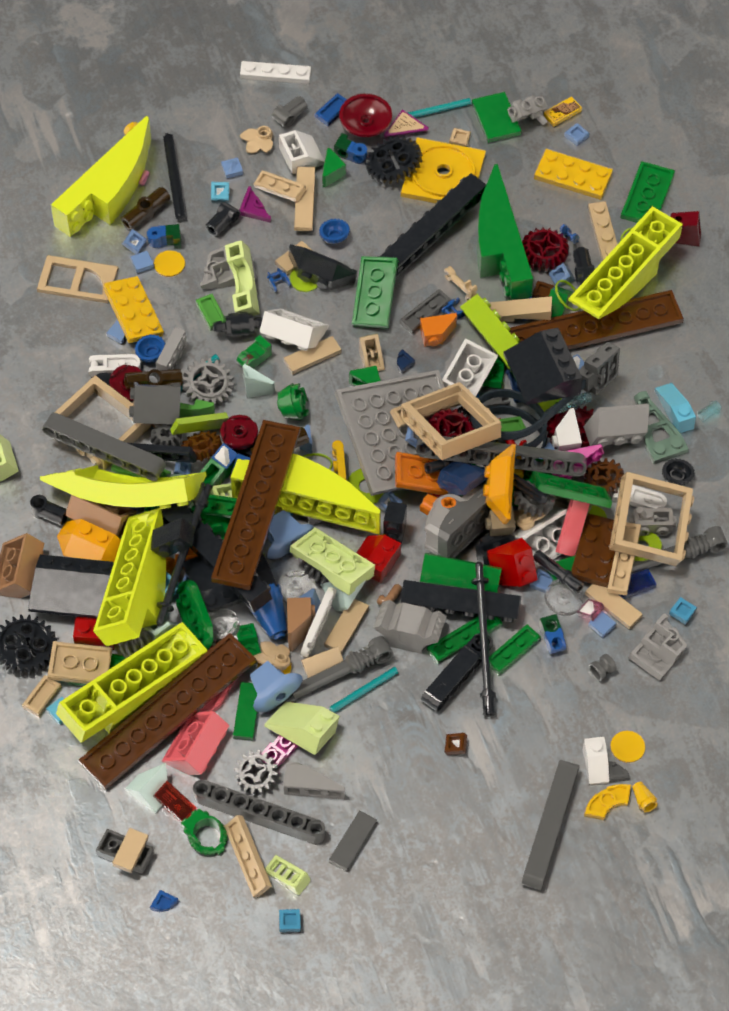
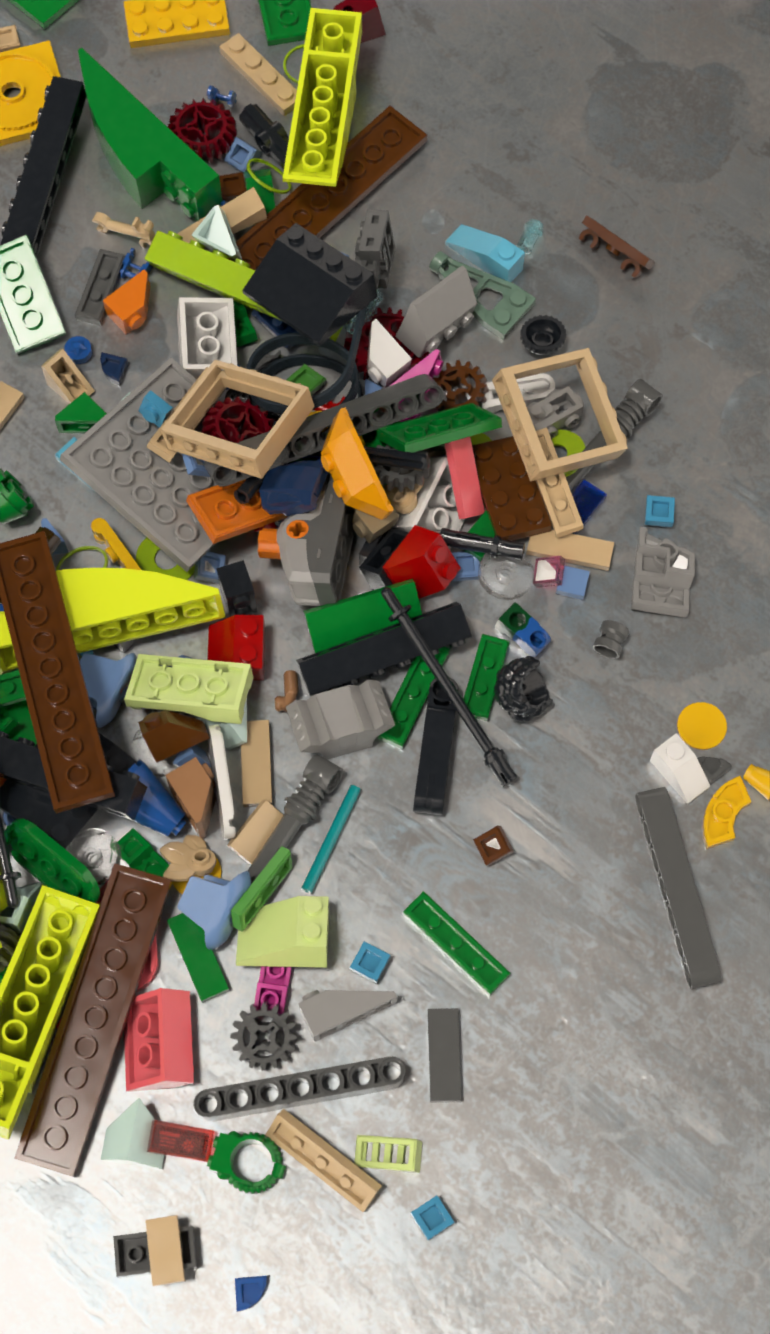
camera: 30 degrees left, 10 degrees up
none -> blue tile [64,336,92,364]
none -> dark azure plate [138,390,173,428]
none -> reddish brown slope [138,710,210,763]
none -> light aqua slope [191,205,242,261]
none -> bright green tile [231,846,292,931]
none -> dark azure plate [350,941,391,984]
none -> green tile [403,891,510,996]
none -> black hair [494,656,553,722]

